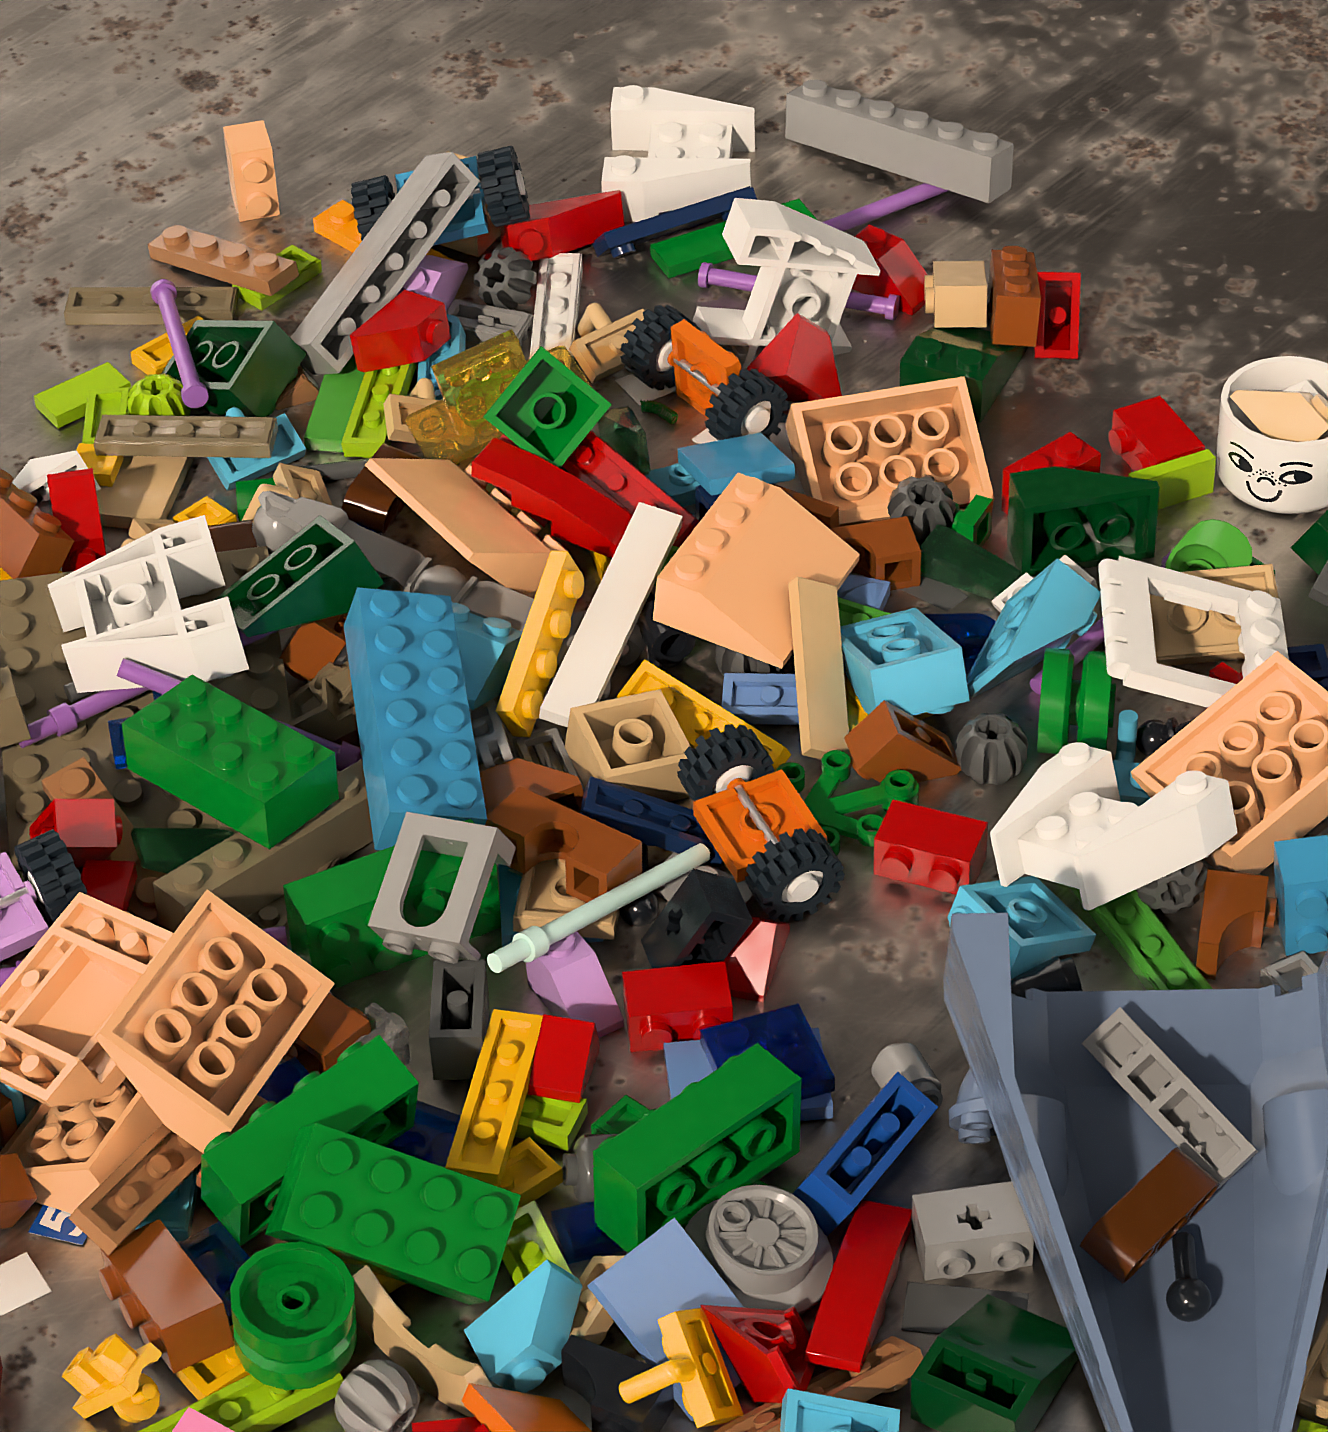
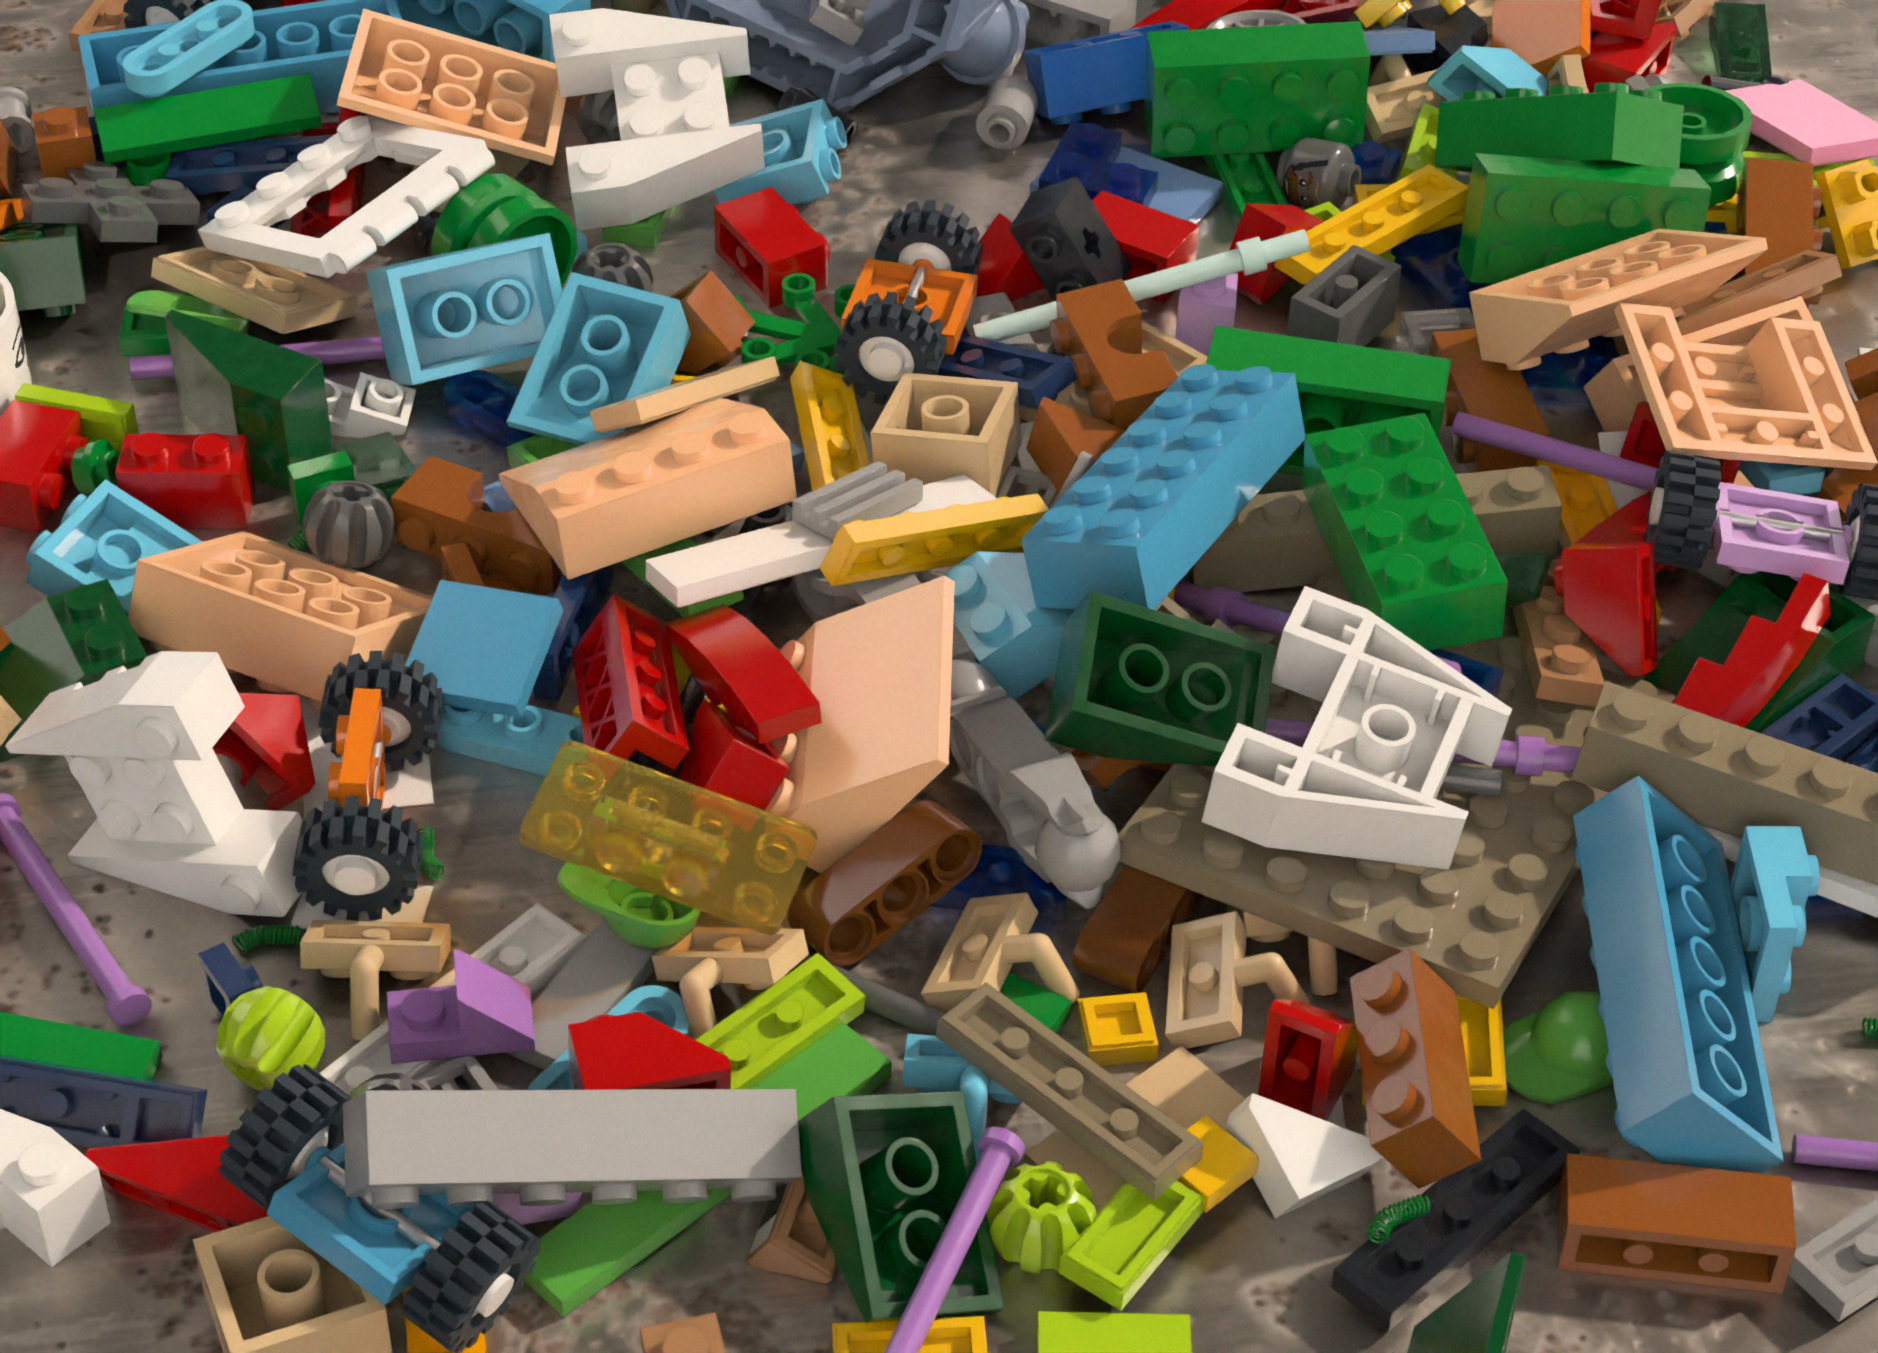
camera: 145 degrees left, 0 degrees up
light grey panel [368,812,516,964] -> none
green slope [483,346,612,468] -> none
clear green slope [598,406,651,475] -> none
none -> medium azure plate [25,479,203,617]
none -> green plate [71,439,120,495]
none -> dark blue plate [198,942,263,1020]
none -> lime piece [216,986,325,1091]
none -> medium lavender slope [387,949,535,1064]
none -> light grey tile [792,461,923,540]

